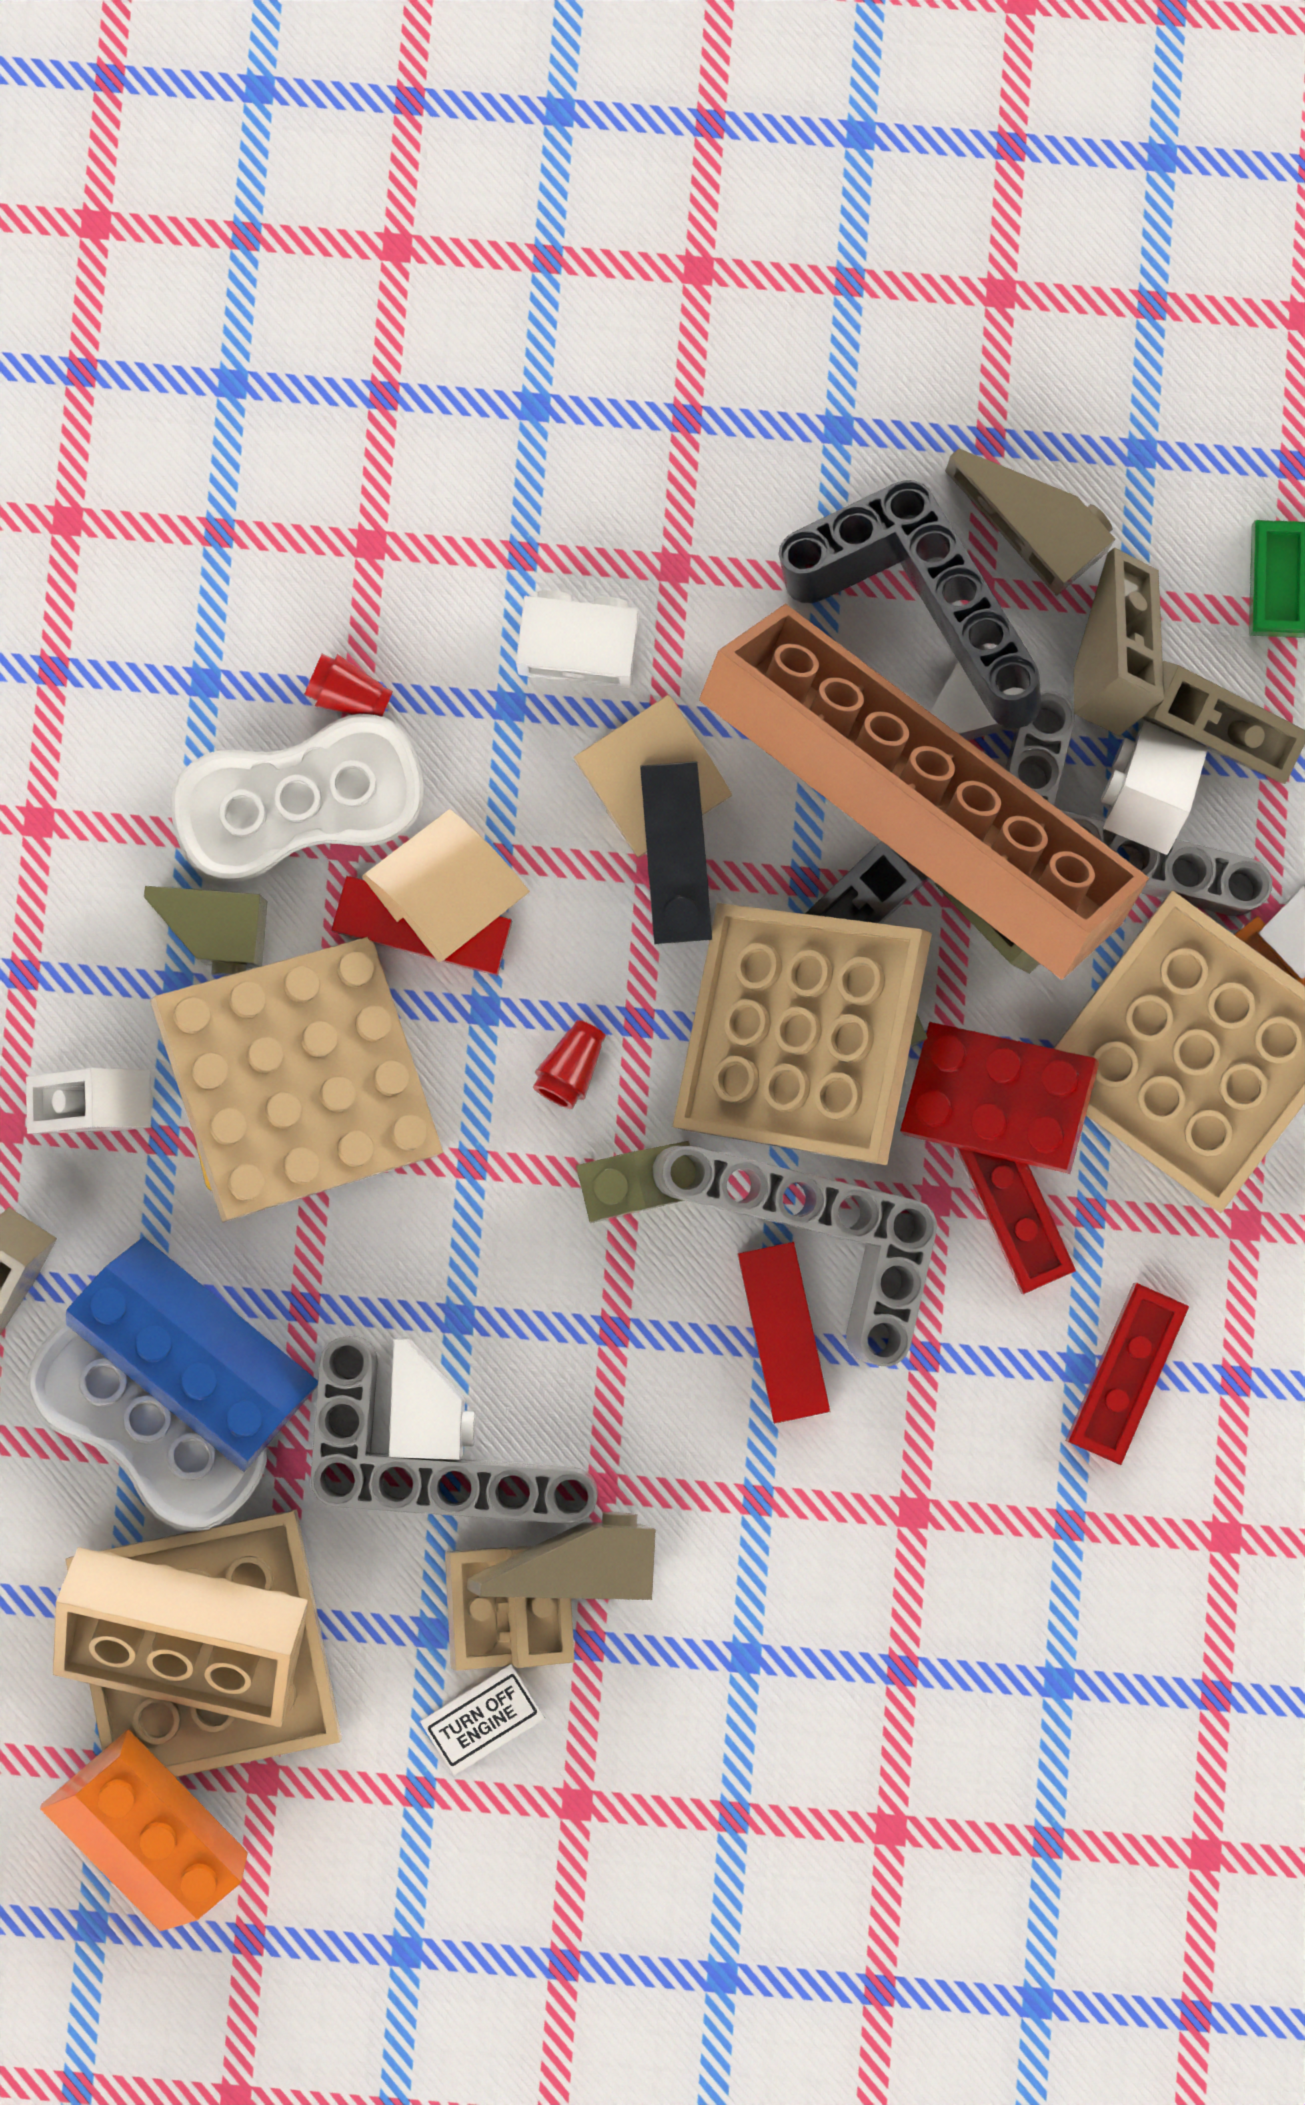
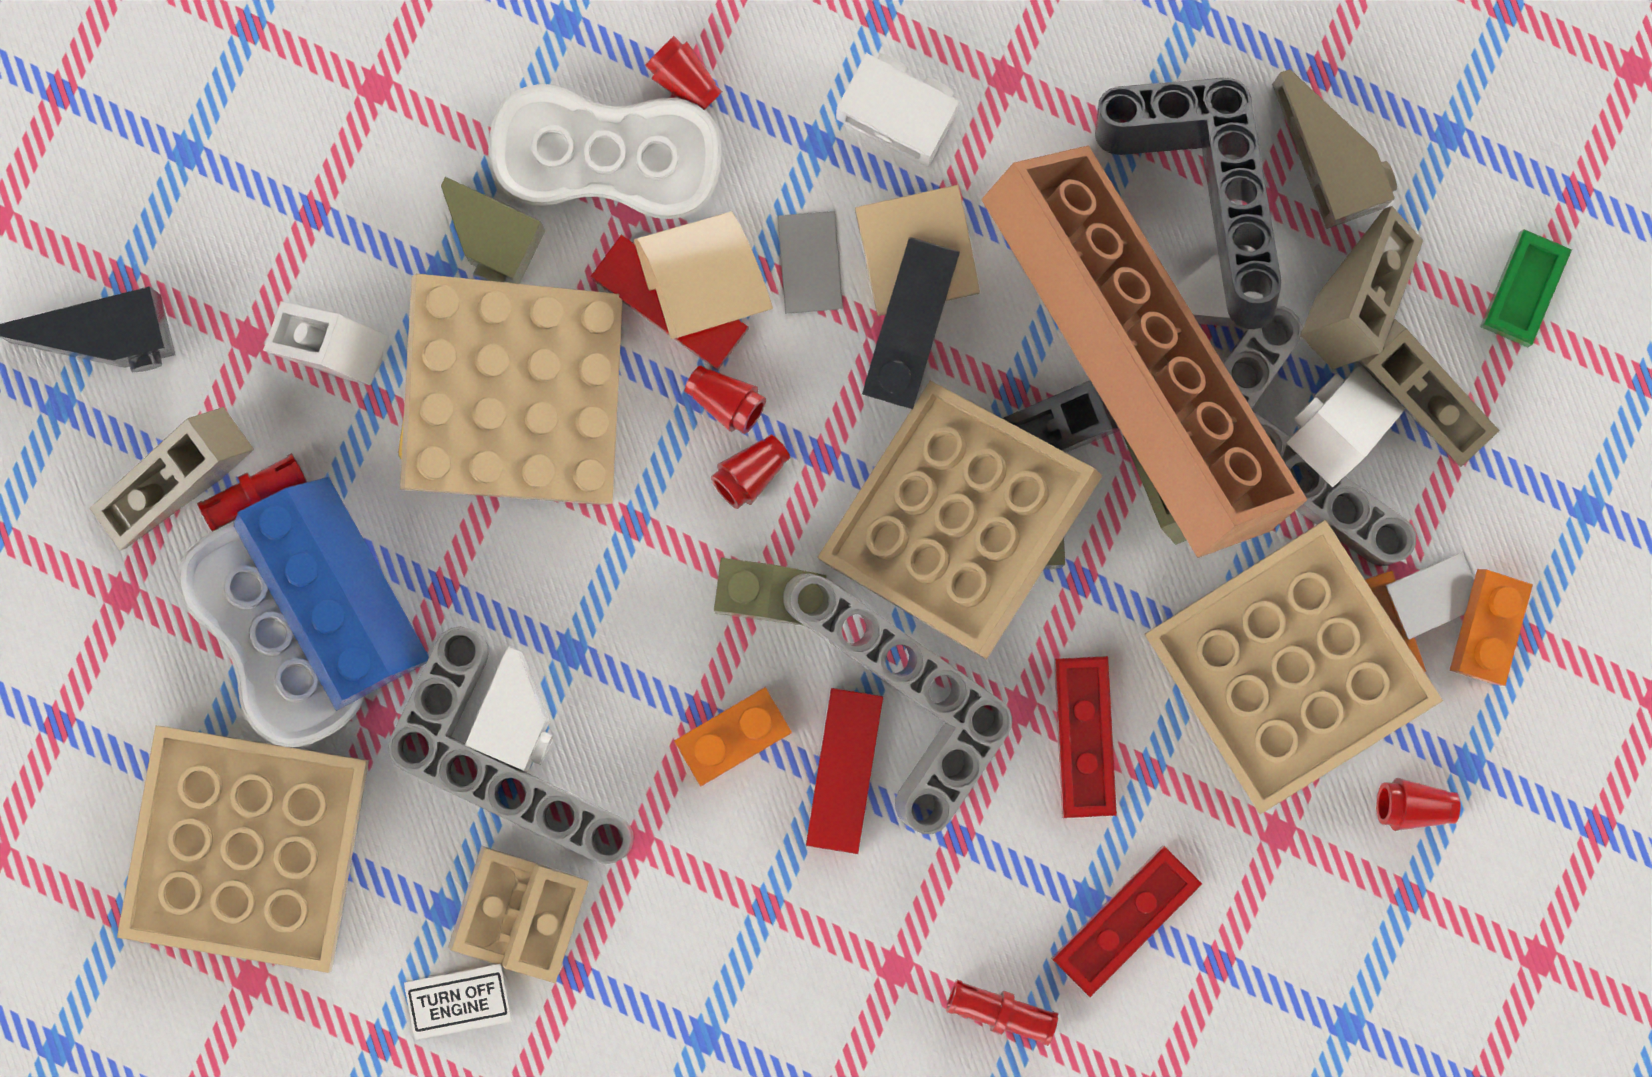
camera: 15 degrees right, 0 degrees up
orange slope [40,1729,248,1931] -> none
tan slope [53,1547,308,1727] -> none
dark tan slope [467,1512,656,1600] -> none
red plate [900,1022,1099,1174] -> none
none -> red pin [197,453,307,532]
none -> orange plate [674,687,792,787]
none -> red cone [684,365,766,434]
none -> light grey sticker [778,211,843,314]
none -> red pin [946,979,1059,1046]

